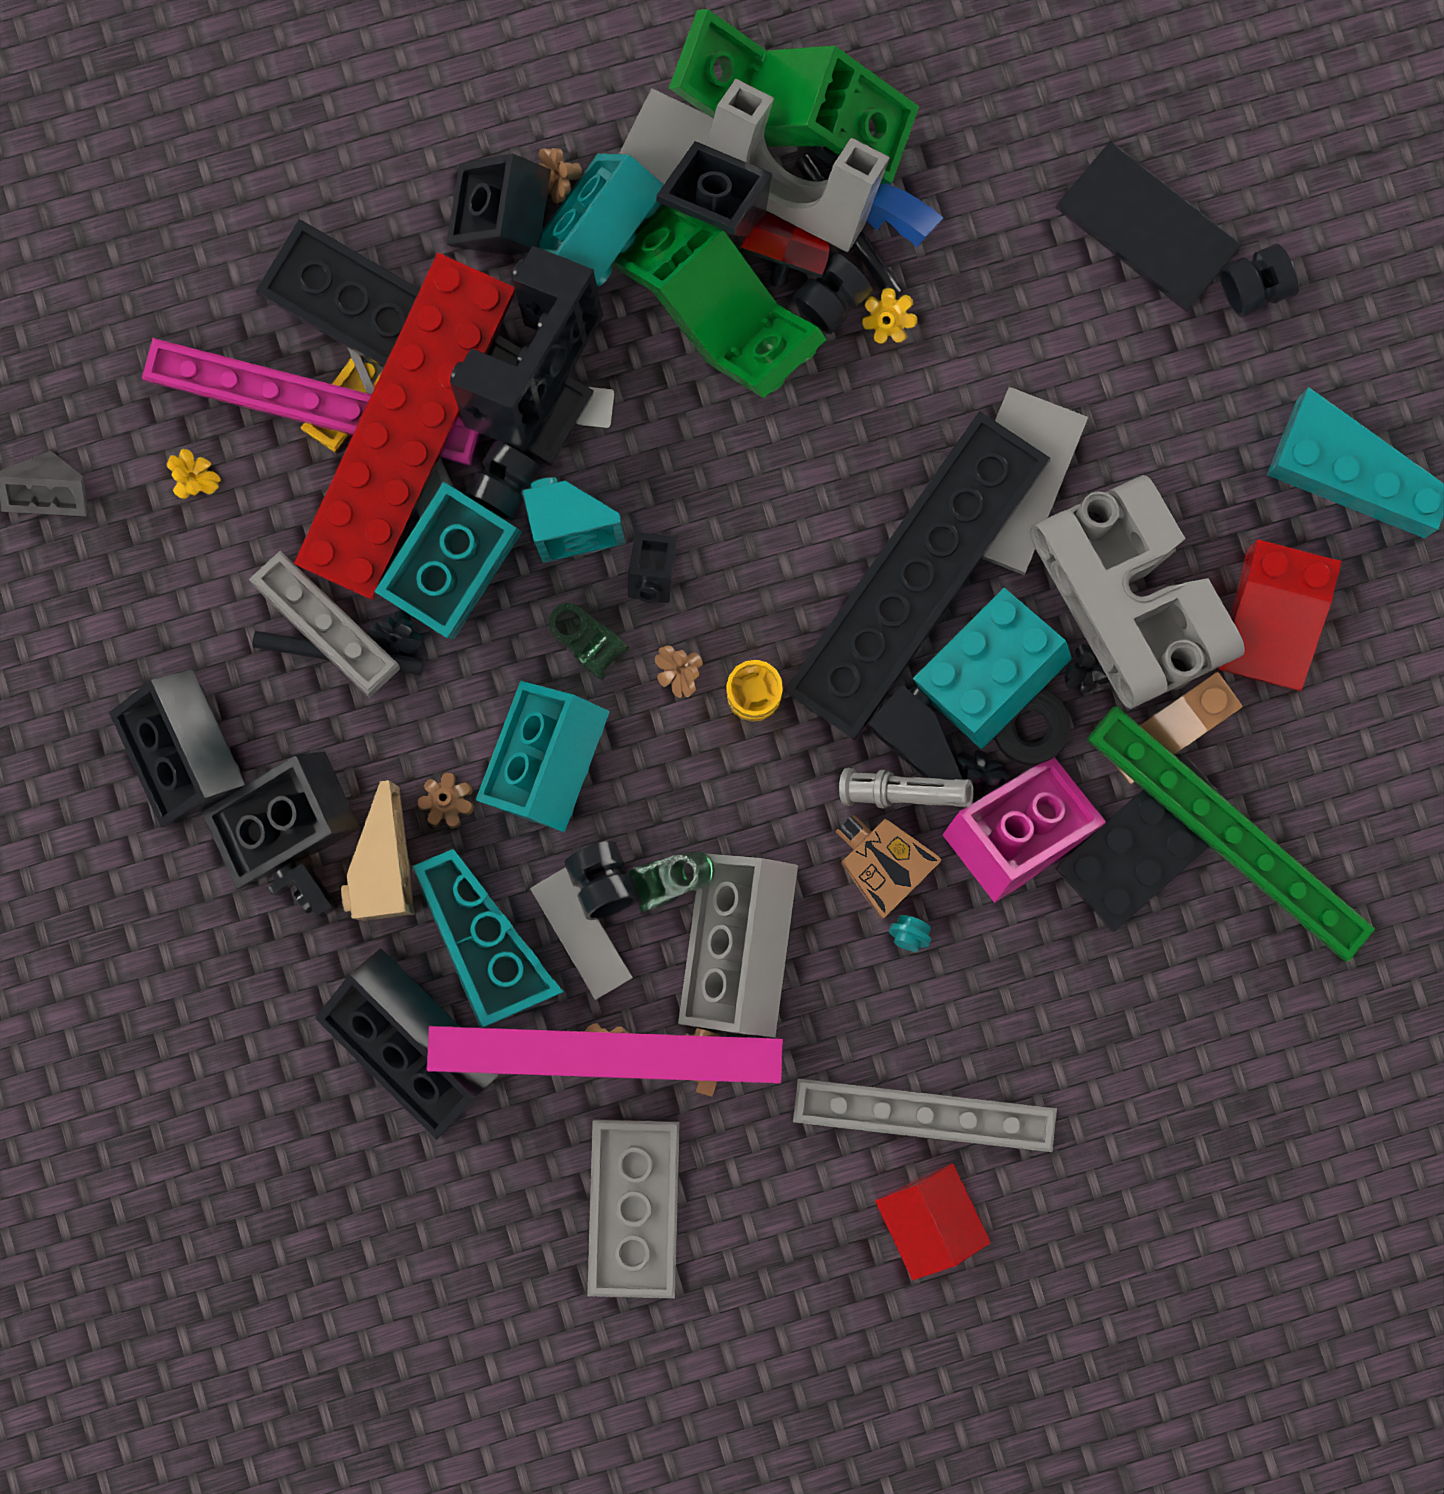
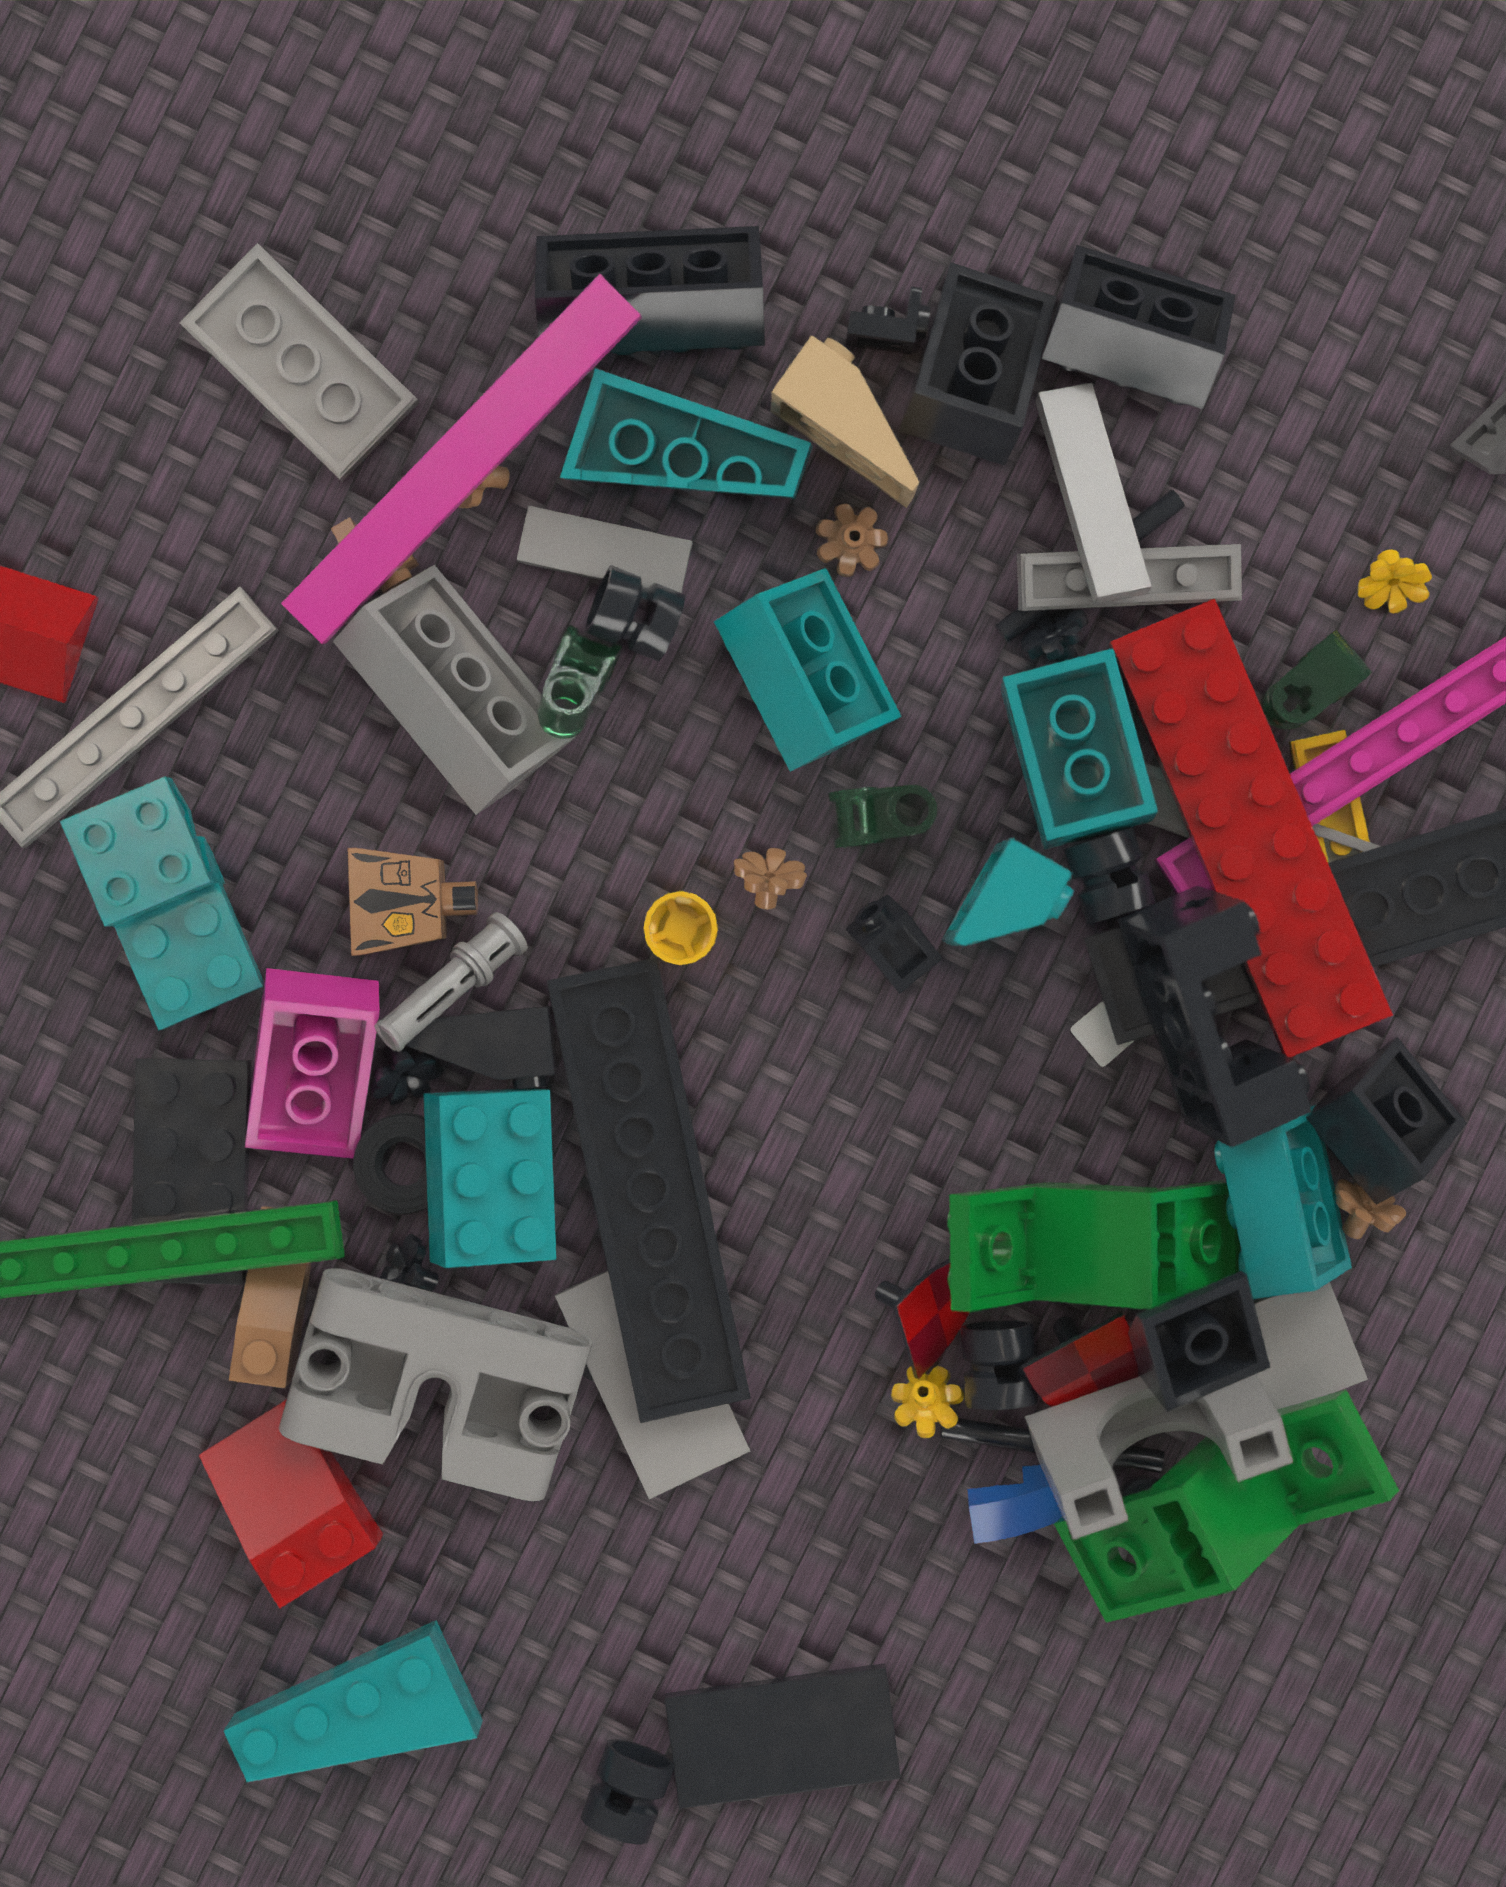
camera: 135 degrees right, 5 degrees up
teal plate [889,915,932,952] -> none
none -> teal piece [60,776,264,1030]
none -> shield [875,1259,970,1380]
none -> tile [1035,383,1152,605]
none -> clear green piece [1262,629,1372,731]

